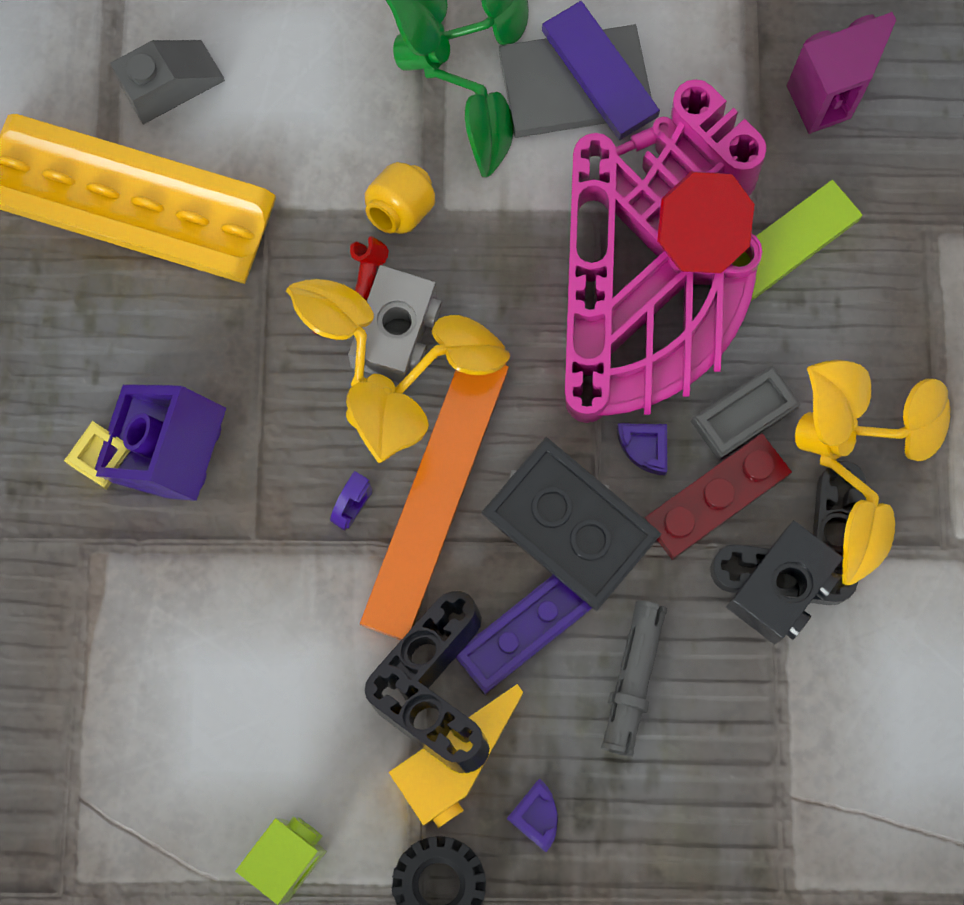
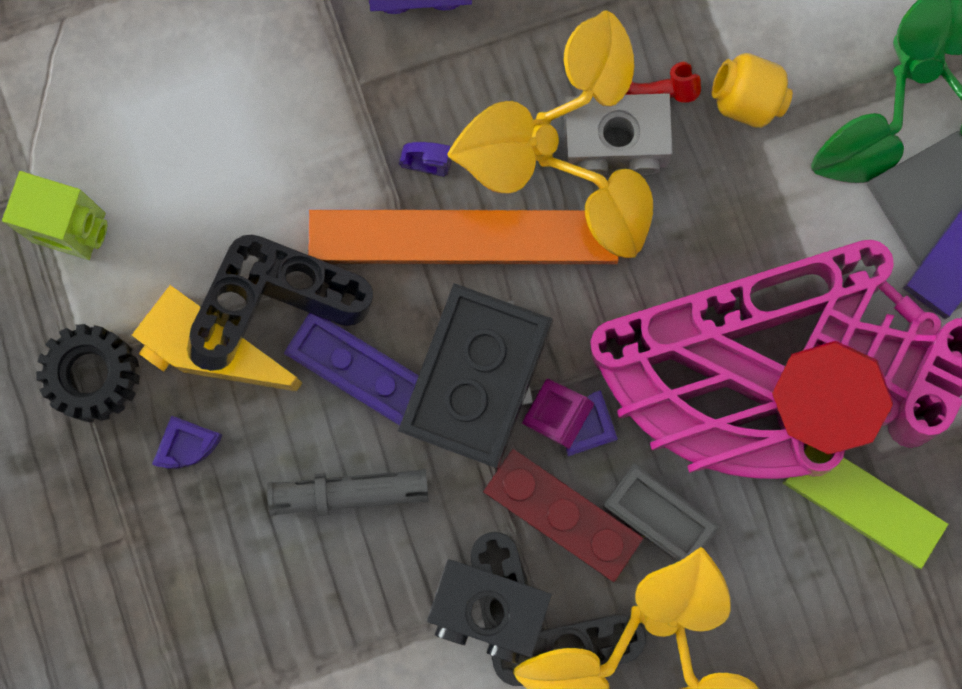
camera: 75 degrees right, 5 degrees up
none -> magenta tile [522,378,595,449]

